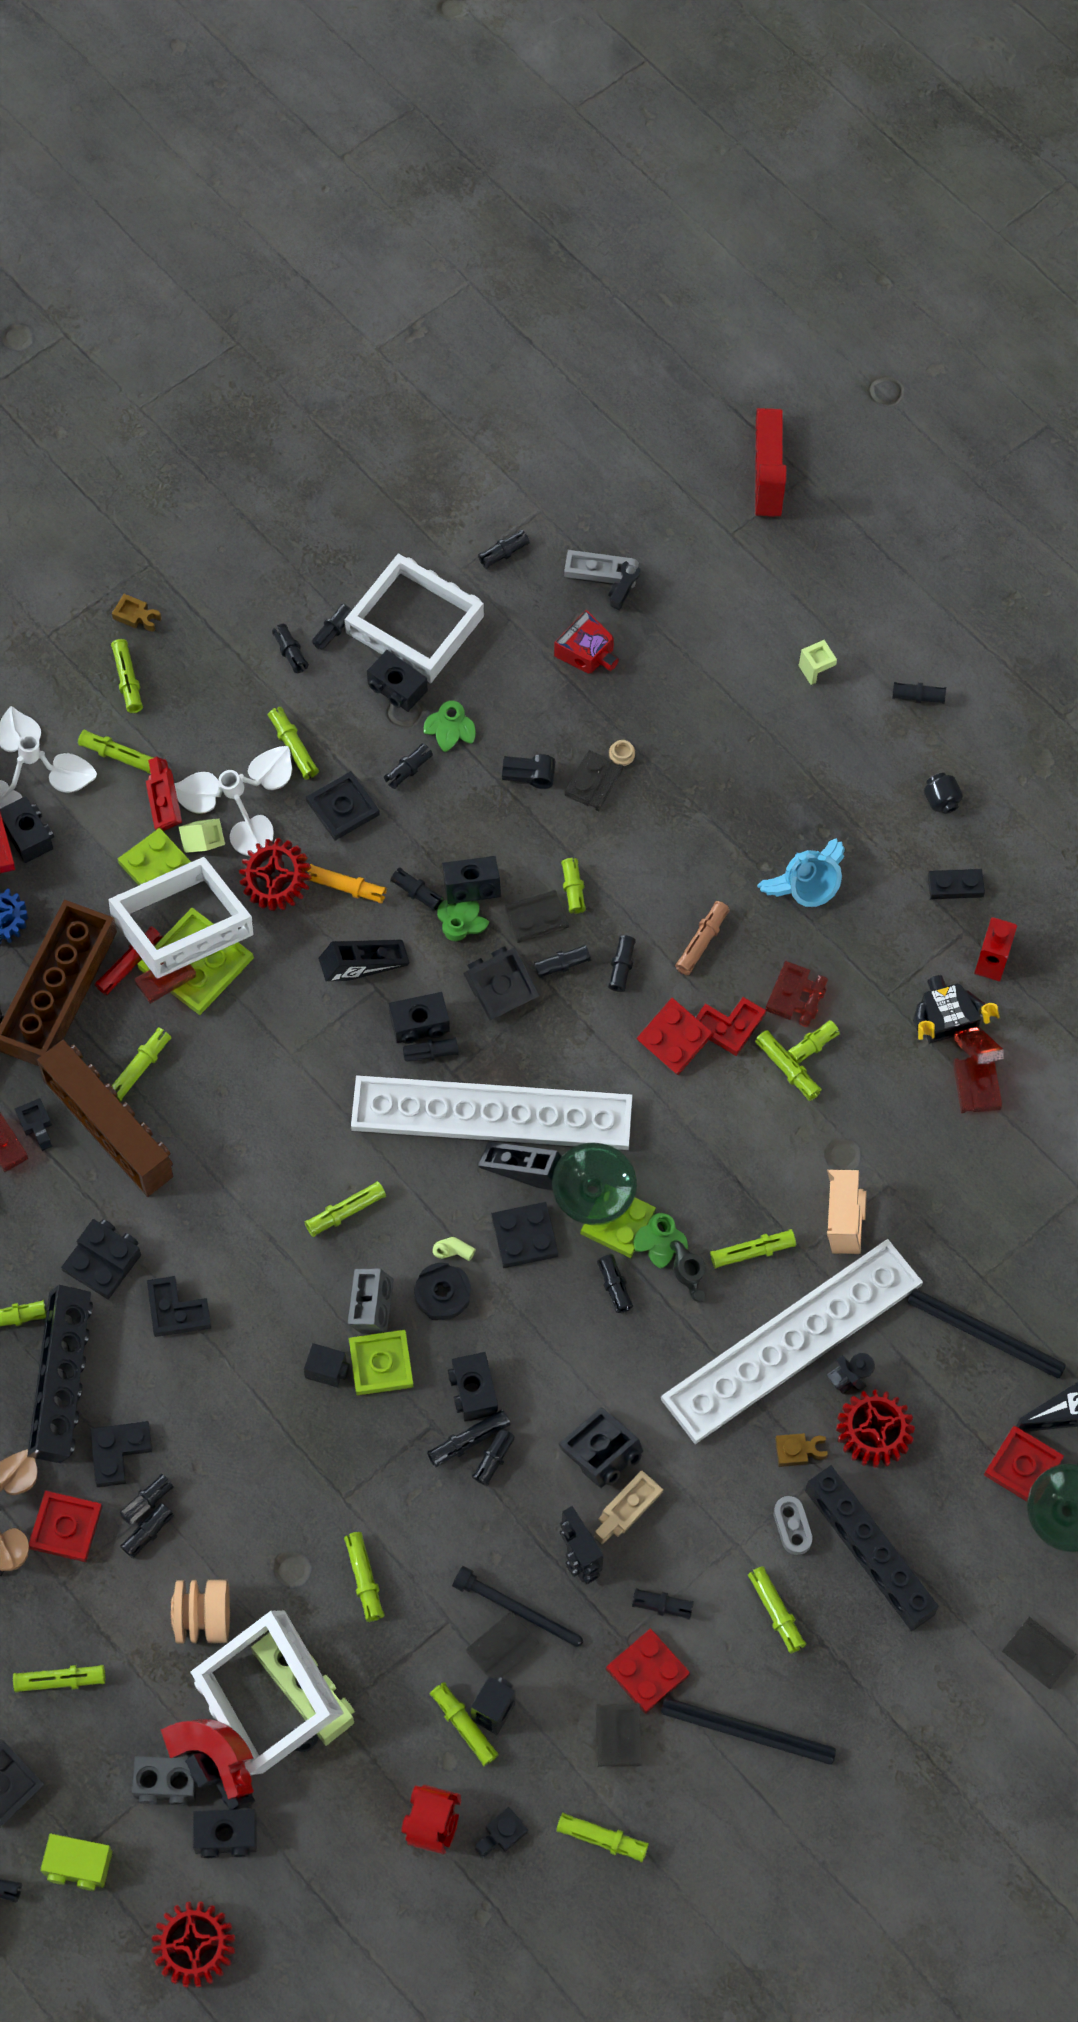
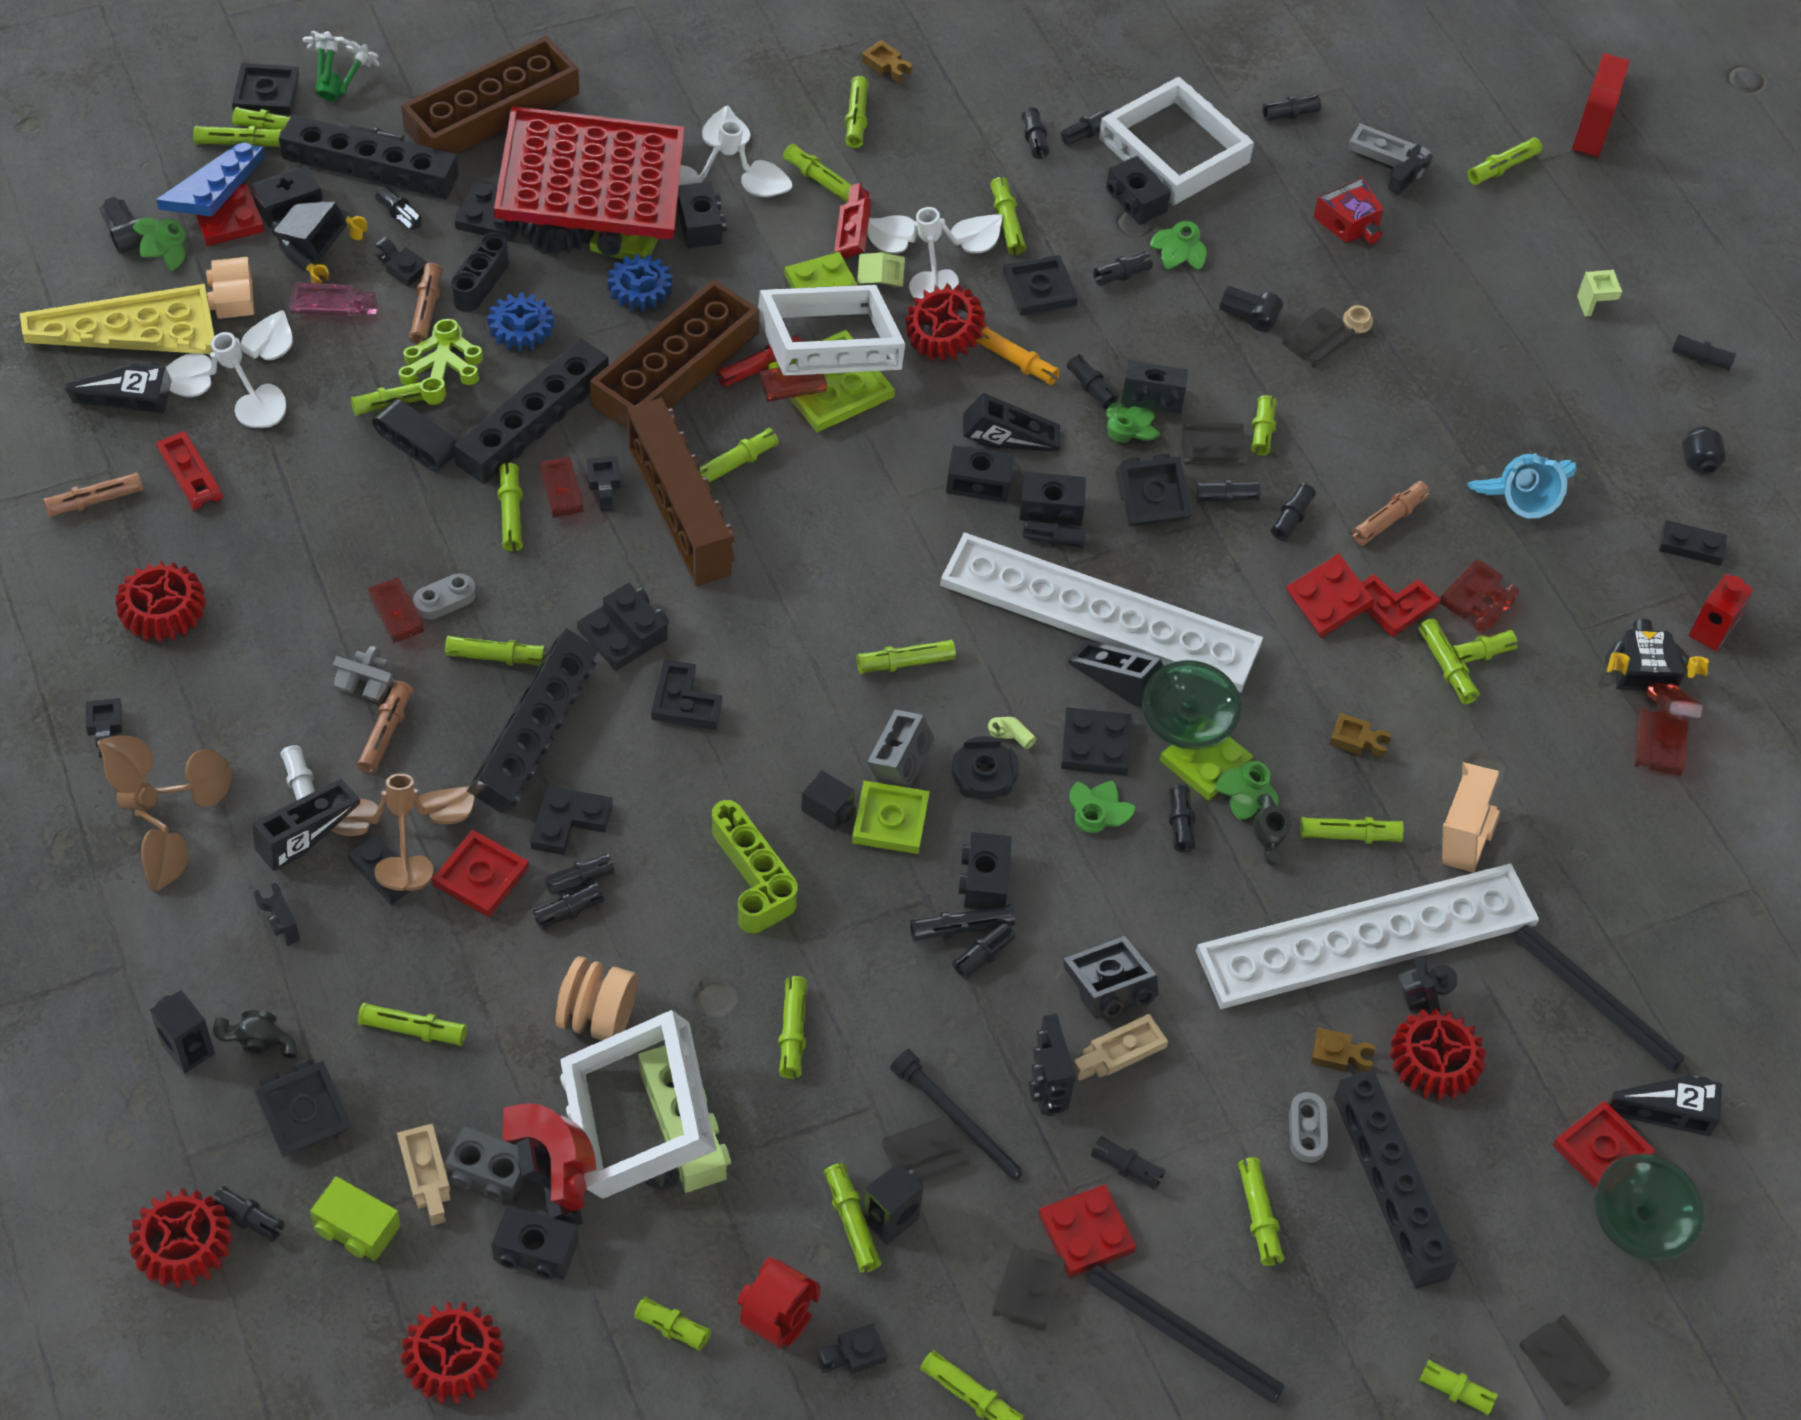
camera: 15 degrees right, 10 degrees down
none -> tan hinge [397,1123,450,1226]
none -> lime pin [634,1296,711,1351]
none -> lime beam [712,800,798,933]
none -> black brick [946,445,1014,502]
none -> bright green plate [1069,781,1135,833]
none -> pearl gold plate [1329,713,1392,758]
none -> lime pin [1419,1359,1498,1416]
none -> lime pin [1467,137,1542,185]

